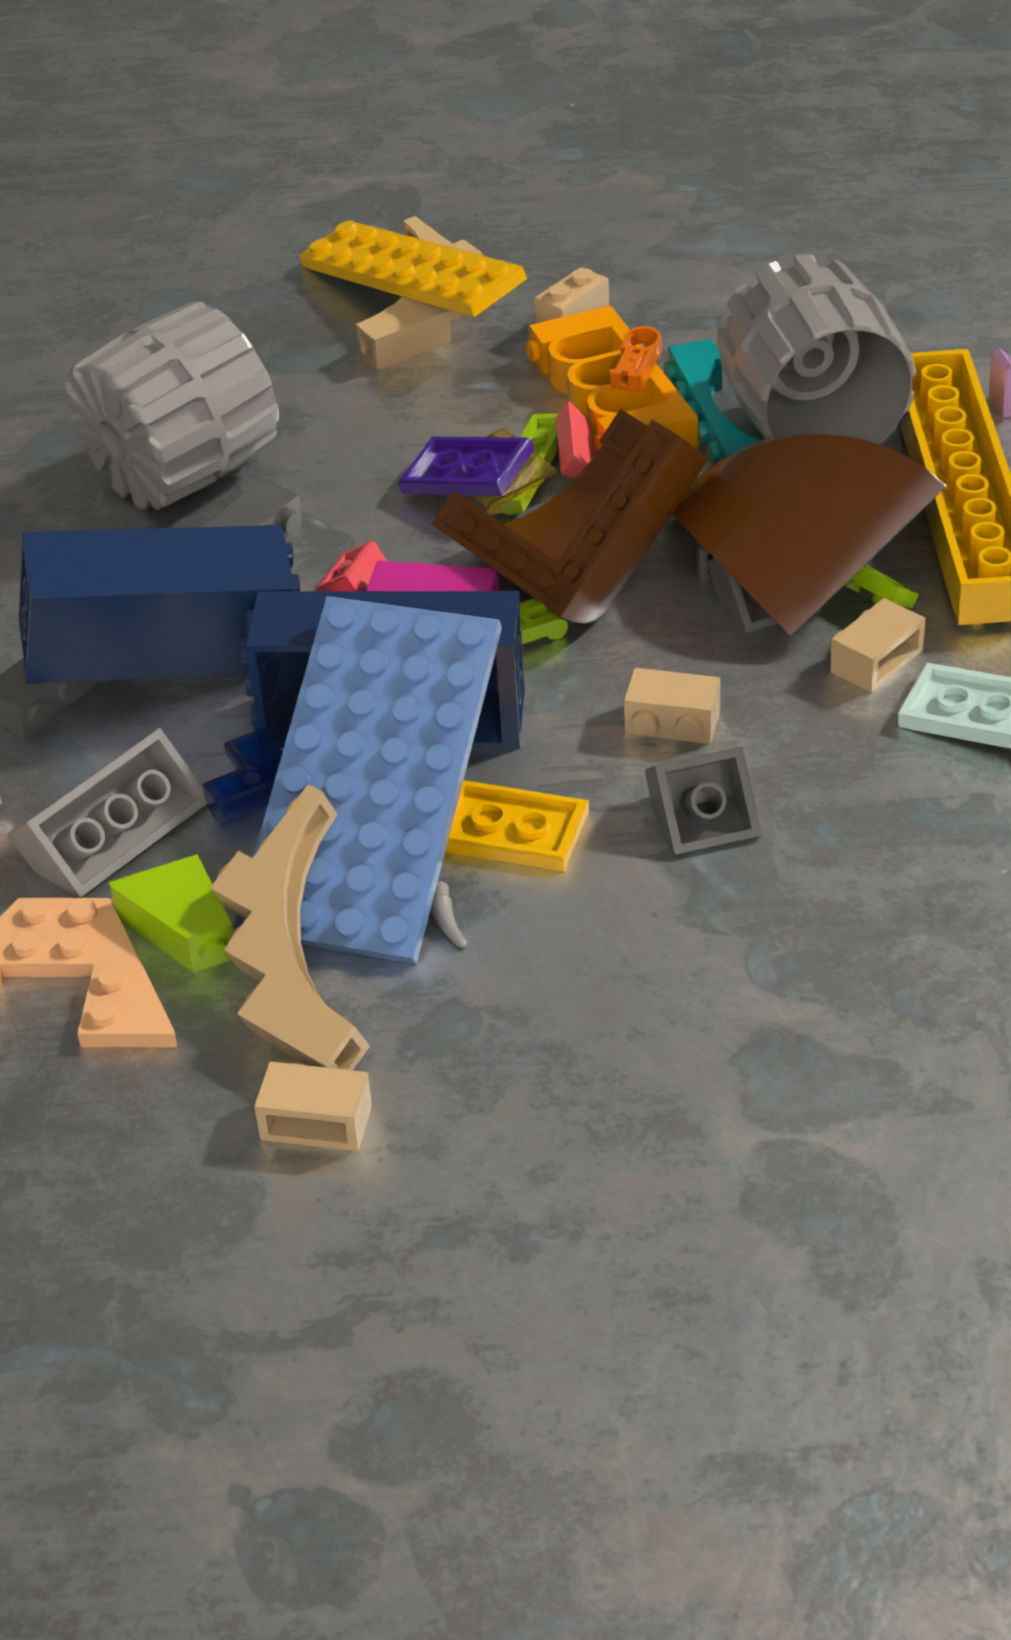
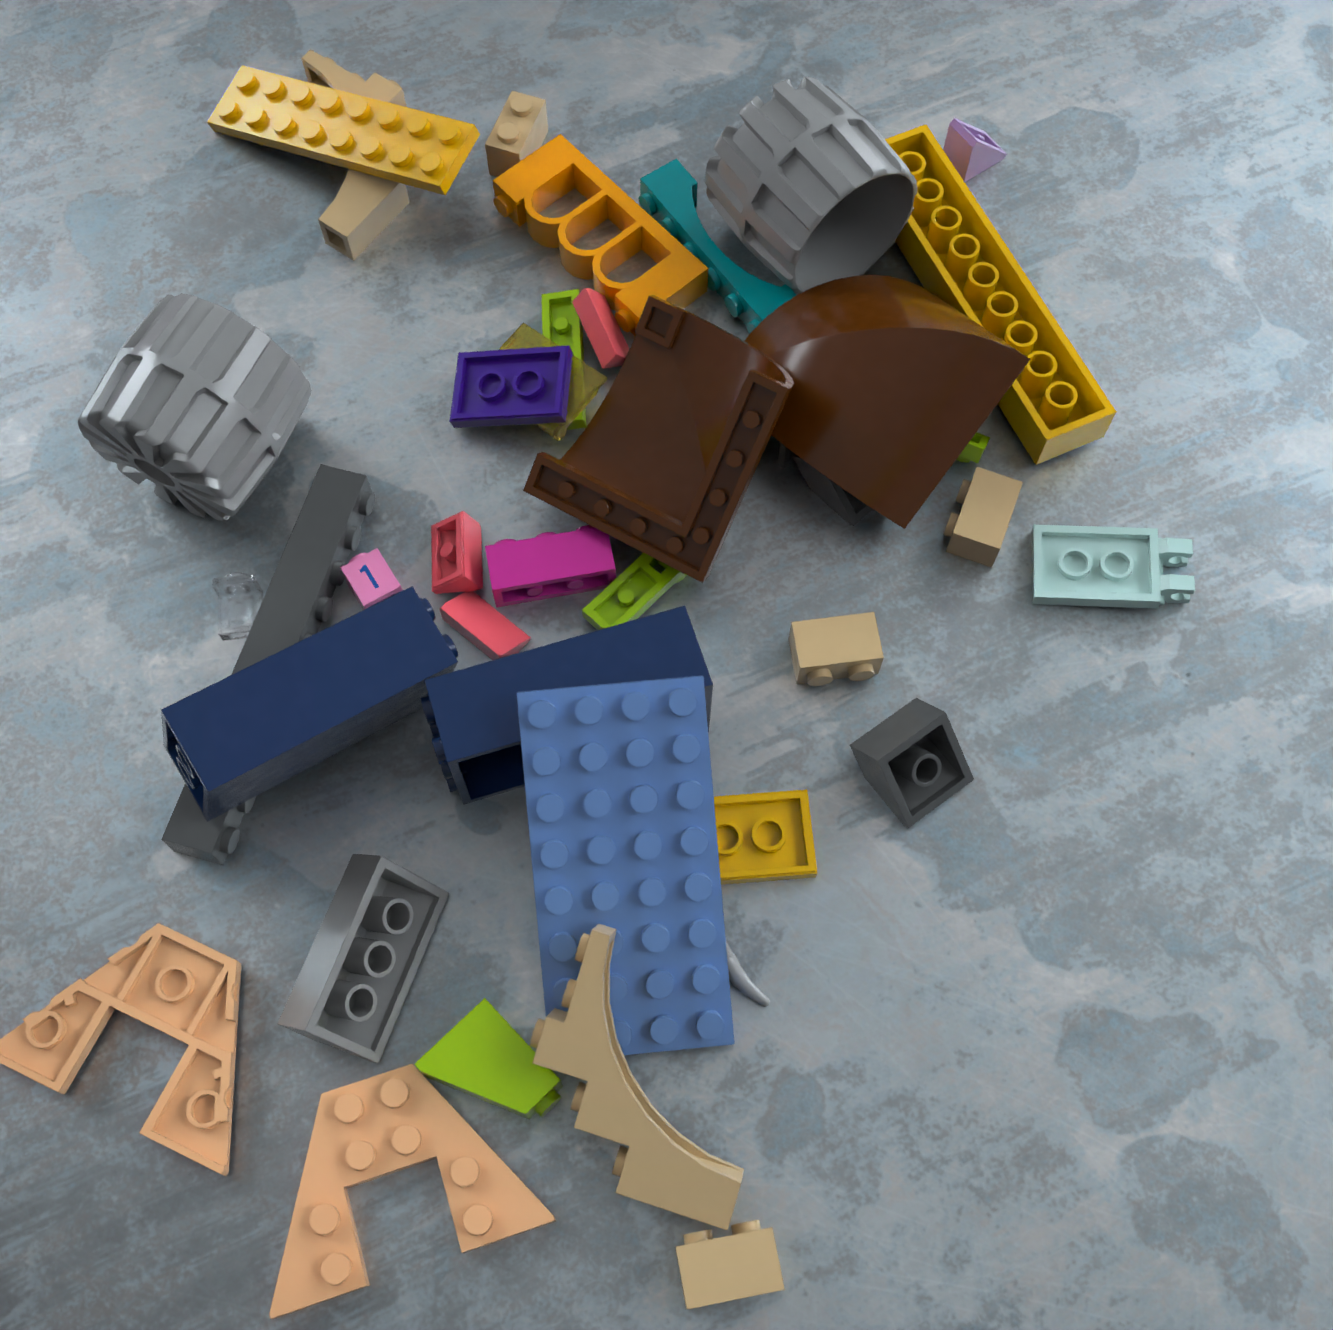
camera: 25 degrees left, 25 degrees up
clear blue brick [202,728,283,825] -> none
orange piece [609,326,662,391] -> none

